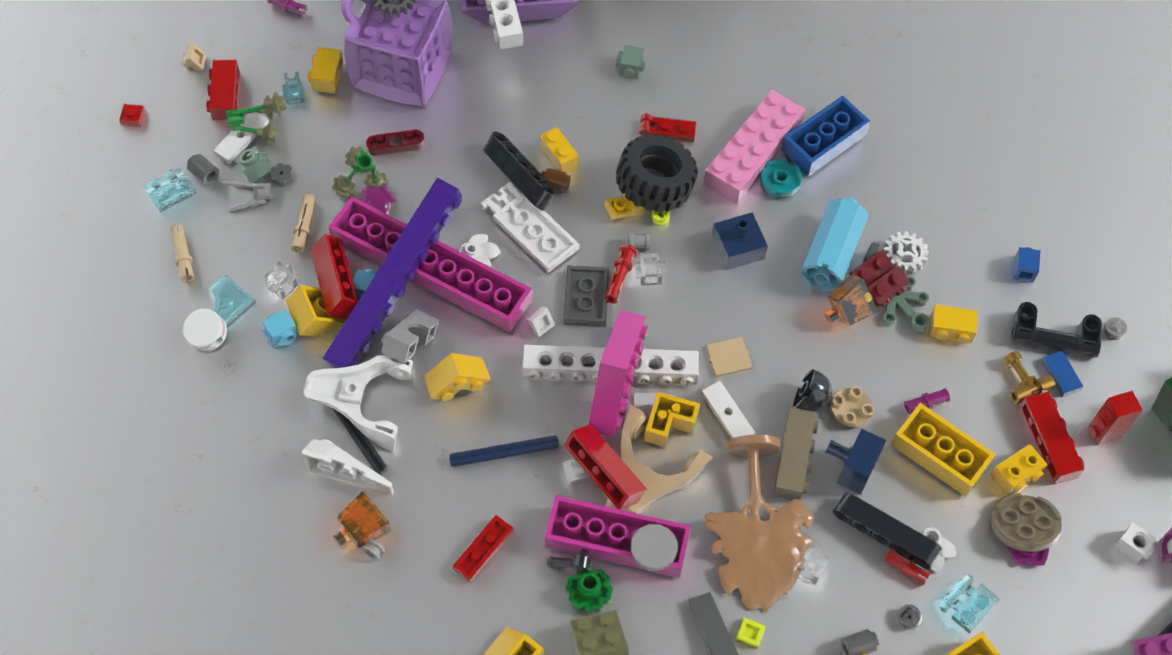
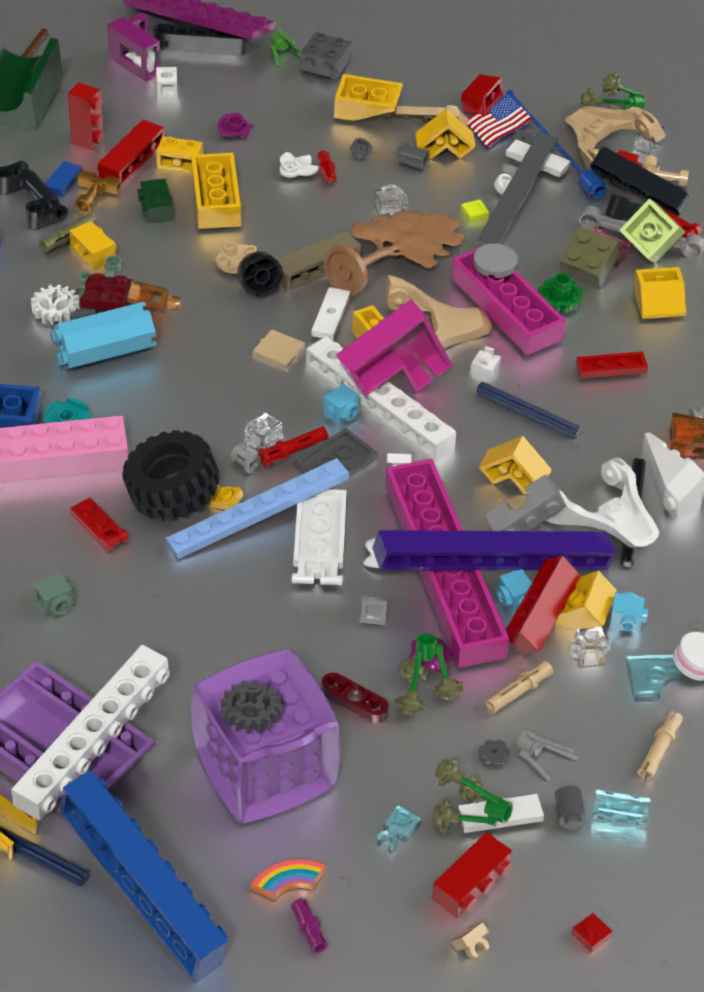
camera: 135 degrees left, 15 degrees down
sand green brick [235,146,272,183] -> none
yellow brick [308,47,344,93] -> none
black beam [483,131,557,211] -> none
yellow brick [540,127,579,175] -> none
reddish brown brick [541,168,571,192] -> none
black piece [546,549,591,573] -> none
red brick [563,424,647,510] -> none
dark blue brick [711,212,768,270] -> none
dark blue brick [825,429,887,494] -> none
black beam [832,492,942,570] -> none
magenta pin [904,388,950,415] -> none
clear light blue plate [939,574,1000,634] -> none
dark tan tile [991,493,1062,552] -> none
none -> olive pin [39,213,97,253]
none -> dark green brick [137,178,174,223]
none -> light blue plate [166,458,350,559]
none -> tile [250,859,326,900]

